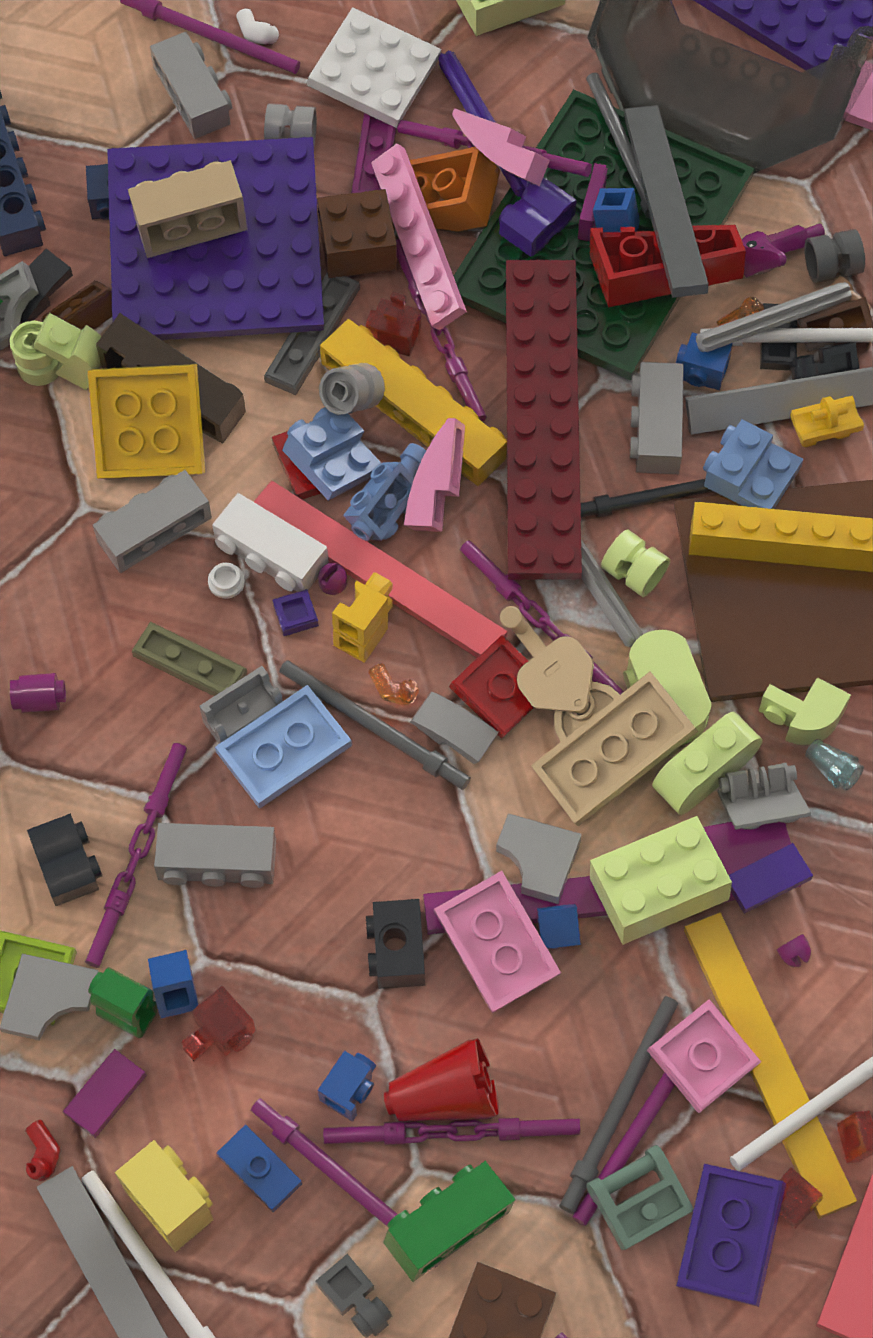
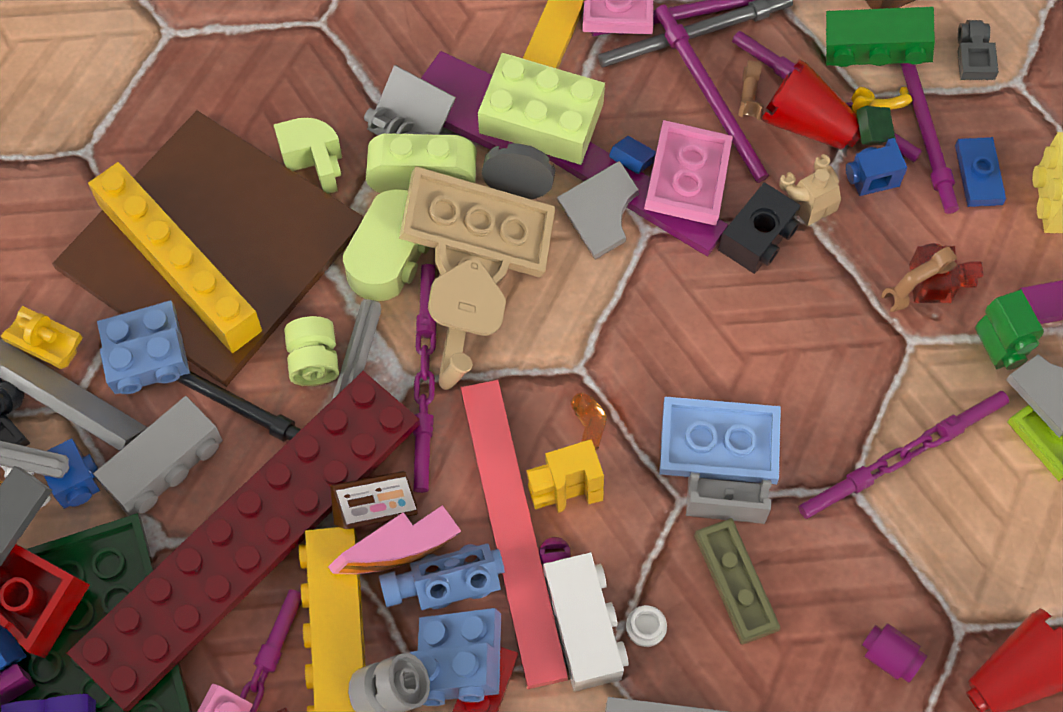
camera: 140 degrees left, 0 degrees up
black brick [27,813,103,906] -> none
blue brick [148,950,199,1019] -> none
light grey brick [154,823,276,888] -> none
dark purple tile [272,589,319,636] -> none
dark grey bar [279,660,471,790] -> none
light grey slope [410,692,498,764] -> none
red plate [449,635,535,739] -> none
dark purple tile [729,843,813,914] -> none
magenta hinge [776,934,811,967] -> none
clear light blue cone [805,739,864,791] -> none
none -> slope [330,471,418,529]
none -> dark grey tile [482,143,556,199]
none -> magenta bar [654,4,769,183]
none -> medium nougat arm [738,60,764,120]
none -> tan piece [779,154,841,226]
none -> yellow piece [851,87,913,114]
none -> dark green tile [856,106,896,146]
none -> medium nougat arm [881,247,957,312]

